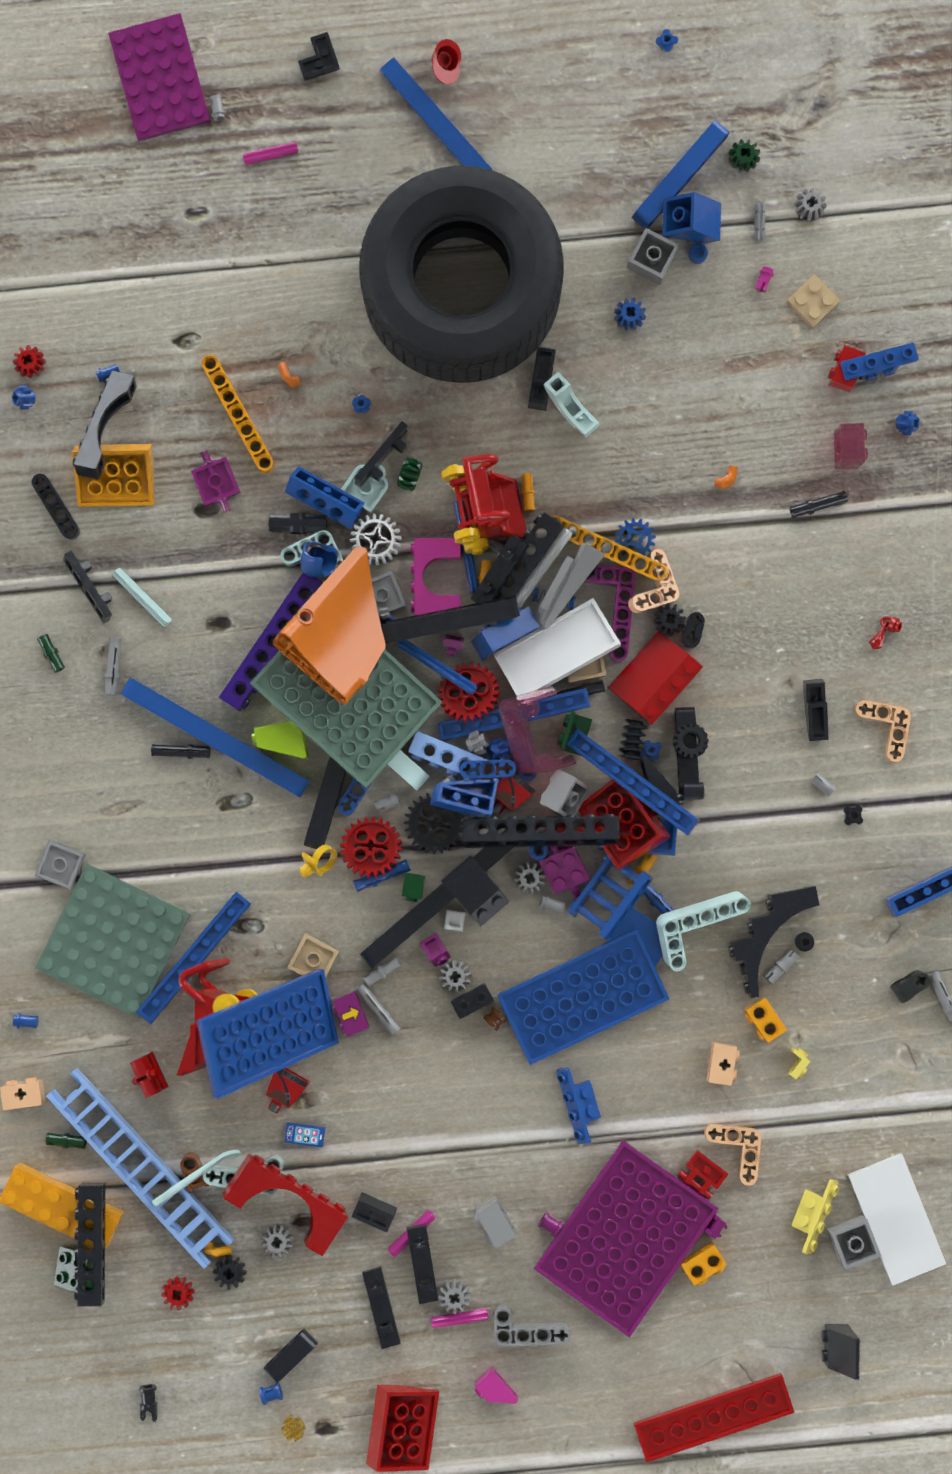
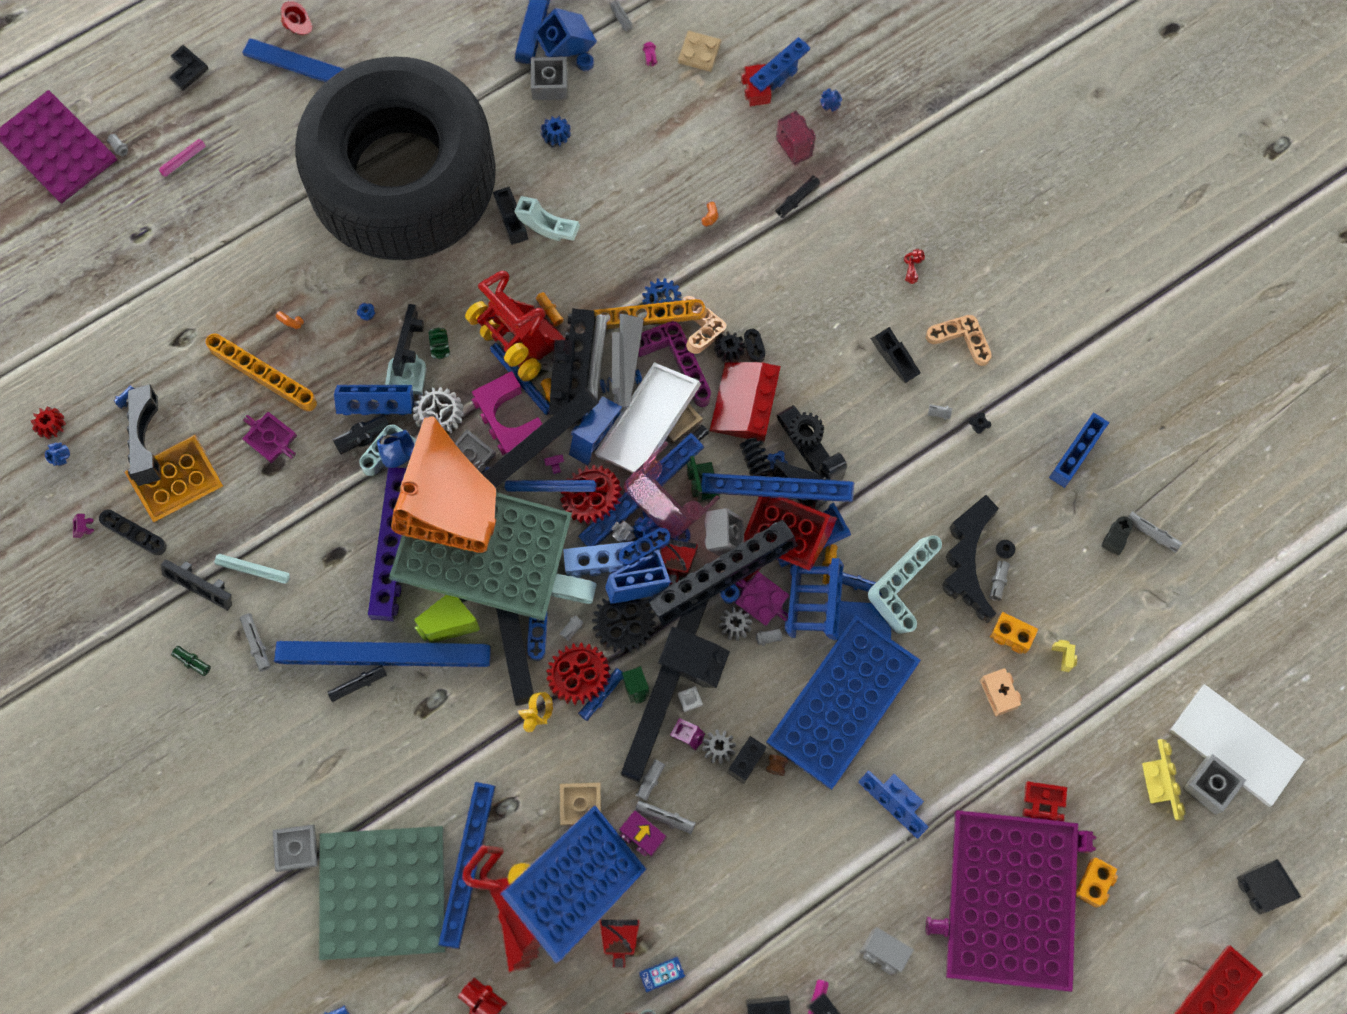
camera: 30 degrees left, 15 degrees down
light nougat beam [704,1124,761,1186] -> none
none -> magenta tile [73,513,94,538]

